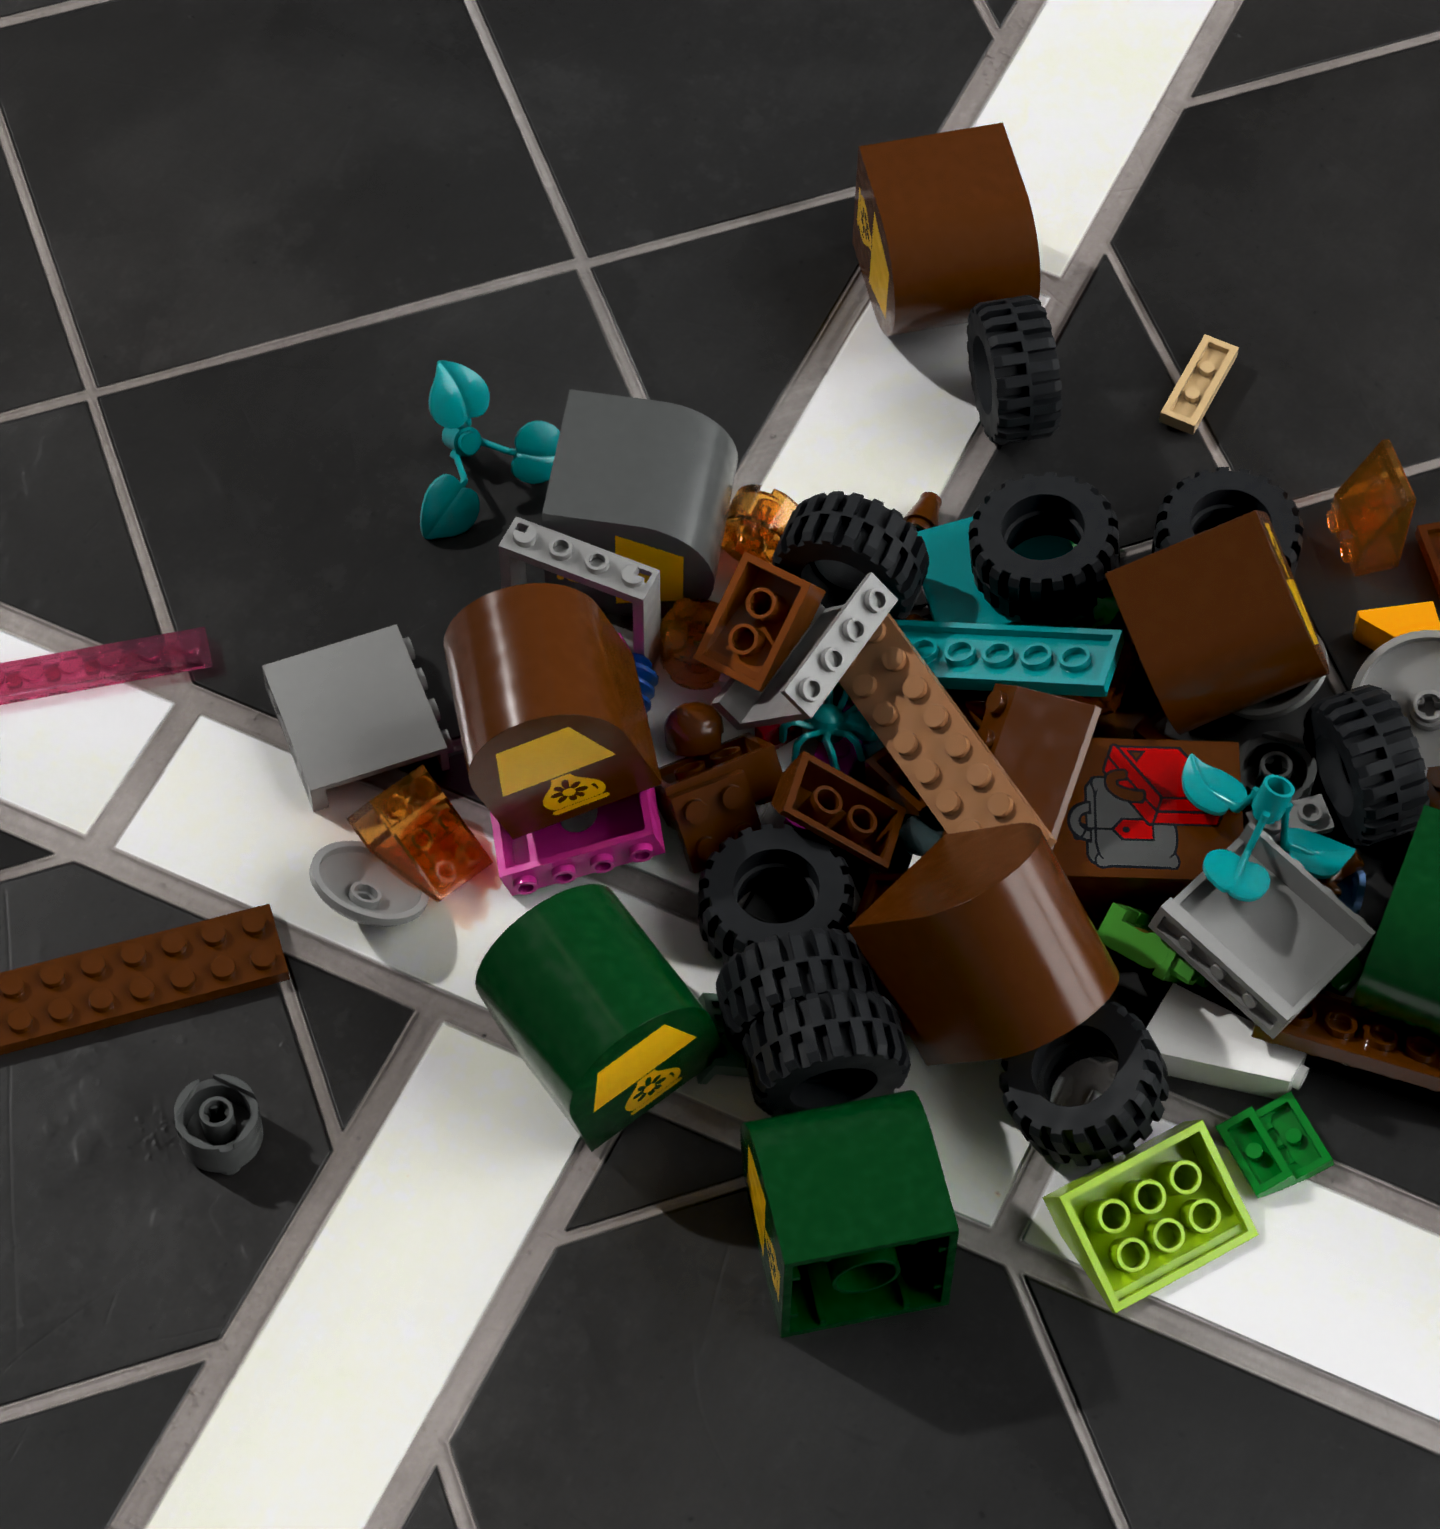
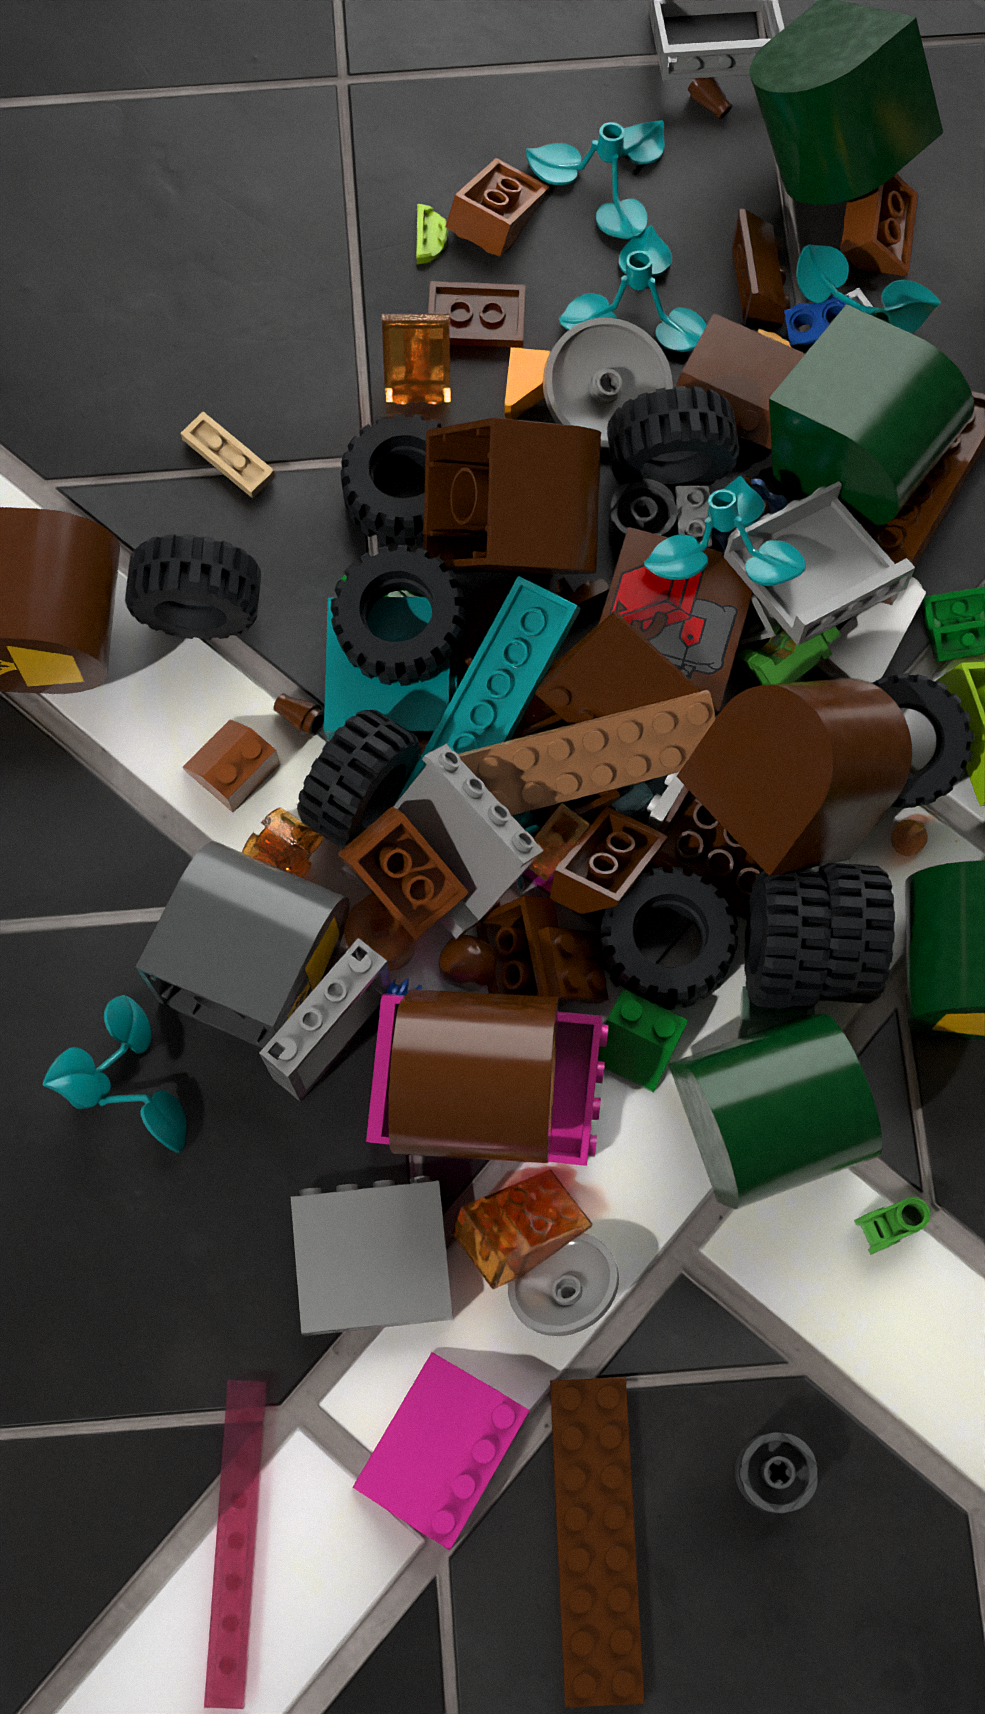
camera: 75 degrees left, 15 degrees up
none -> dark orange slope [182,719,280,812]
none -> dark pink slope [353,1352,530,1550]
none -> clear orange slope [529,803,590,881]
none -> green slope [598,988,688,1093]
none -> bright green piece [854,1197,931,1255]
none -> clear orange tile [891,820,928,856]

